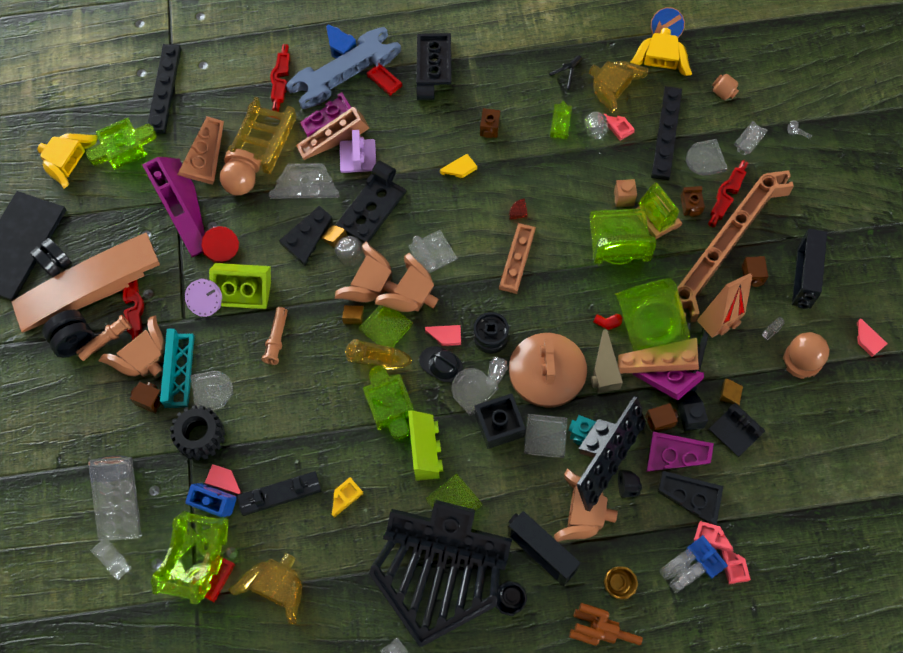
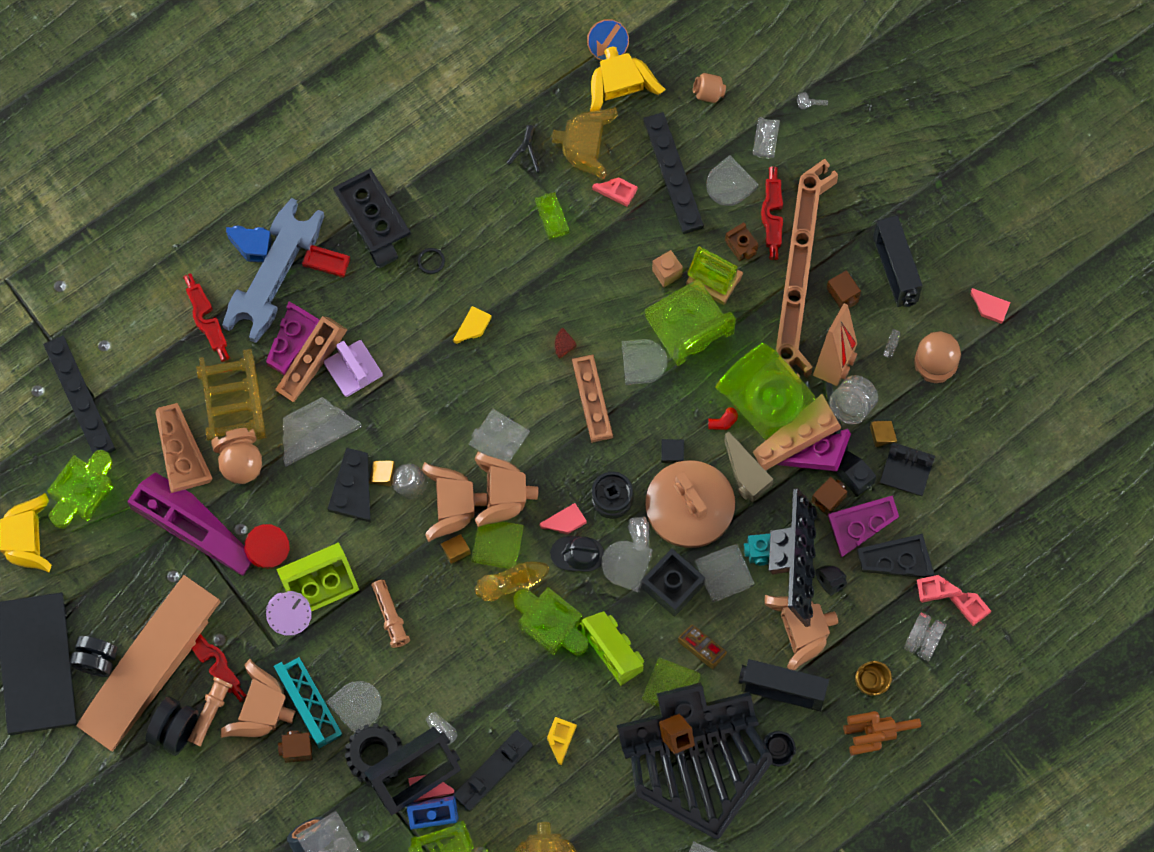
camera: 30 degrees left, 5 degrees up
black hinge [336,161,407,244] -> none
reddish brown brick [480,108,500,138] -> none
clear head [584,112,609,139] -> none
blue hips [686,535,728,579] -> none
none -> black window [364,726,461,816]
none -> black piece [418,248,445,274]
none -> clear cone [426,712,457,745]
none -> clear tile [621,339,667,385]
none -> reddish brown brick [659,714,695,754]
none -> black tile [661,439,684,463]
none -> slope [678,624,727,670]
none -> clear wheel [830,376,878,424]

